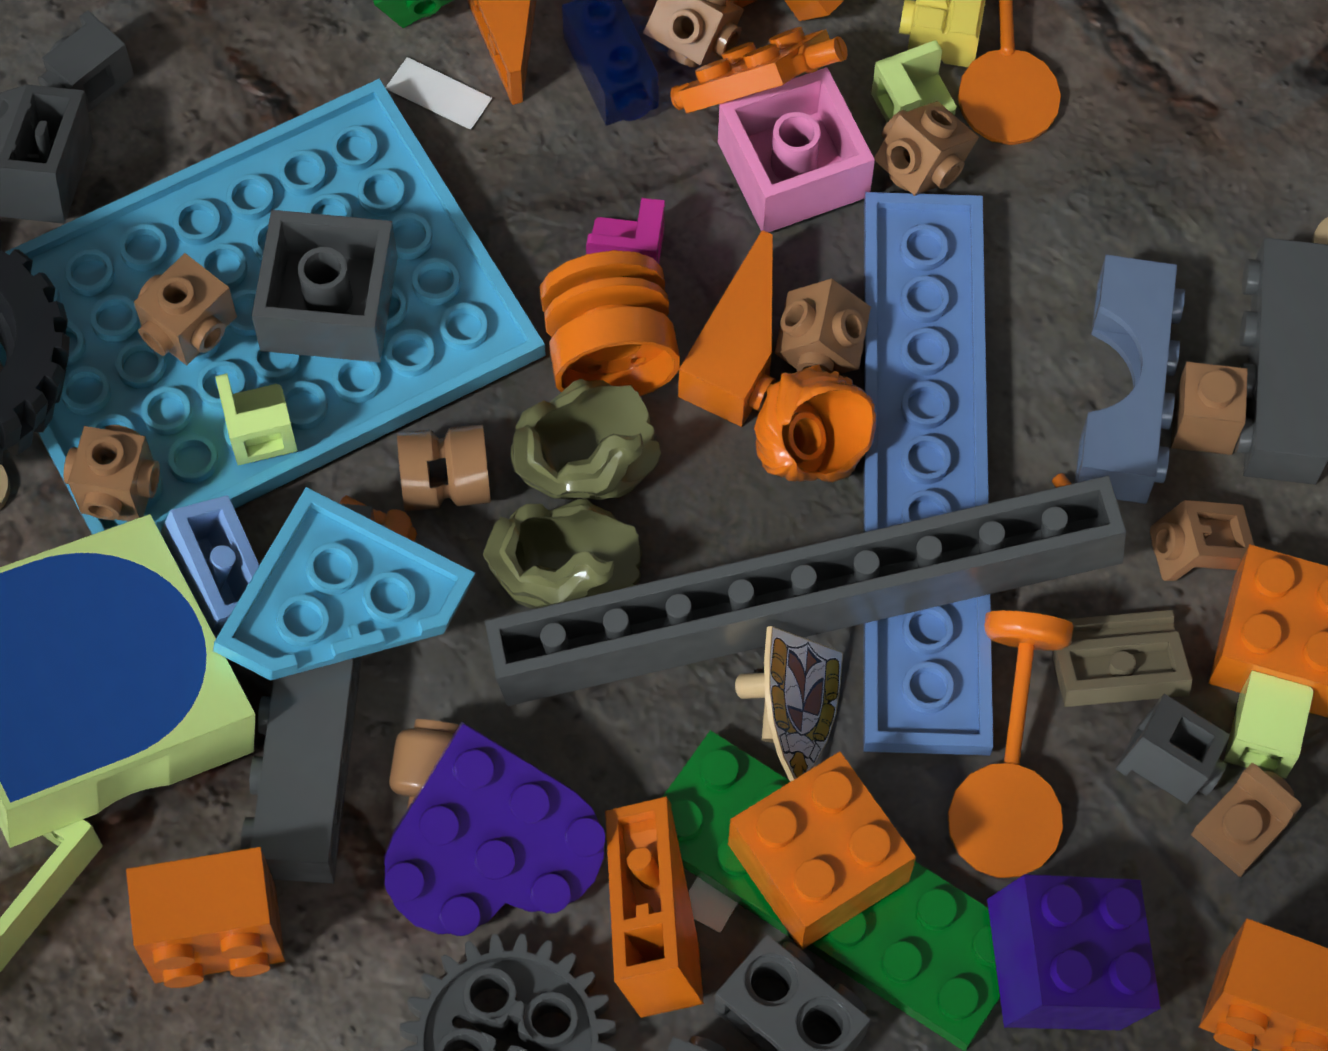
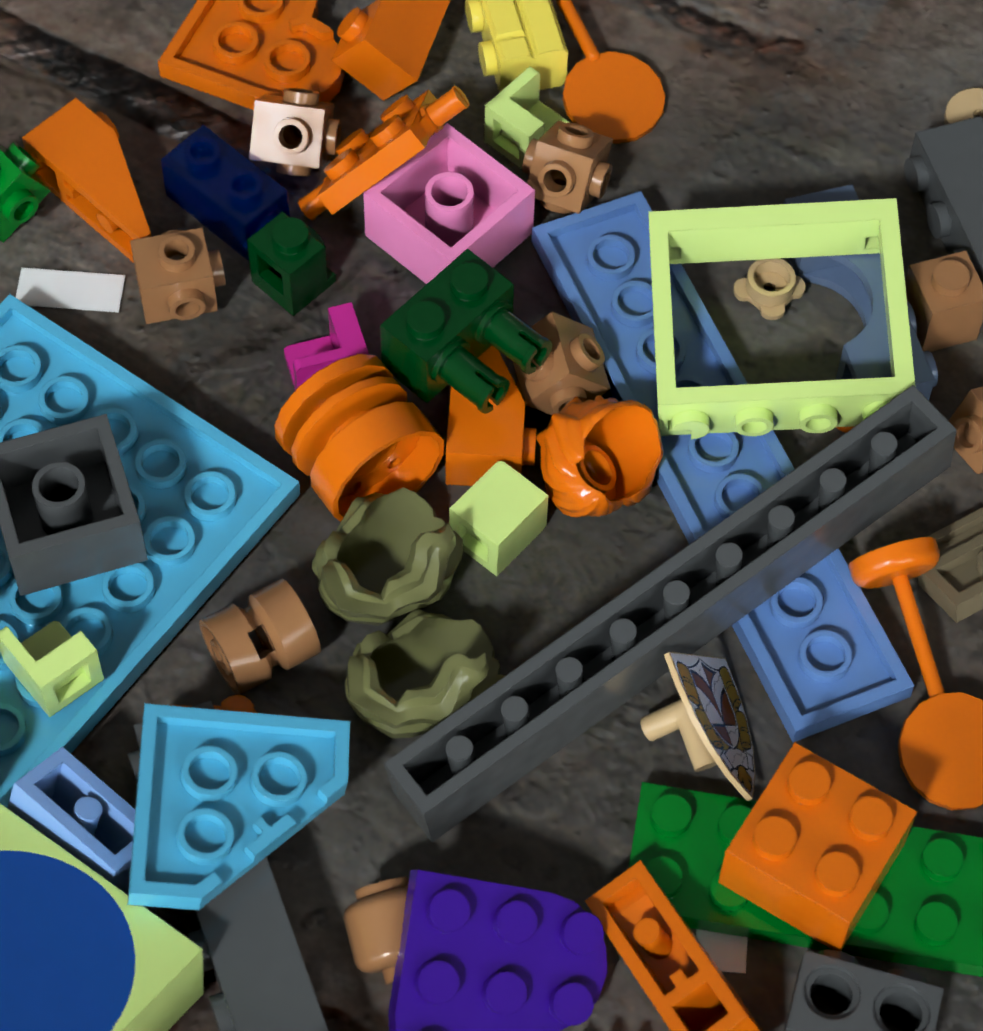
camera: 25 degrees left, 5 degrees down
none -> medium nougat brick [130,227,226,324]
none -> dark green brick [247,211,336,317]
none -> dark green brick [380,248,553,414]
none -> yellowish green panel [449,461,549,576]
none -> yellowish green window [648,198,916,439]
none -> tan plate [733,259,806,320]

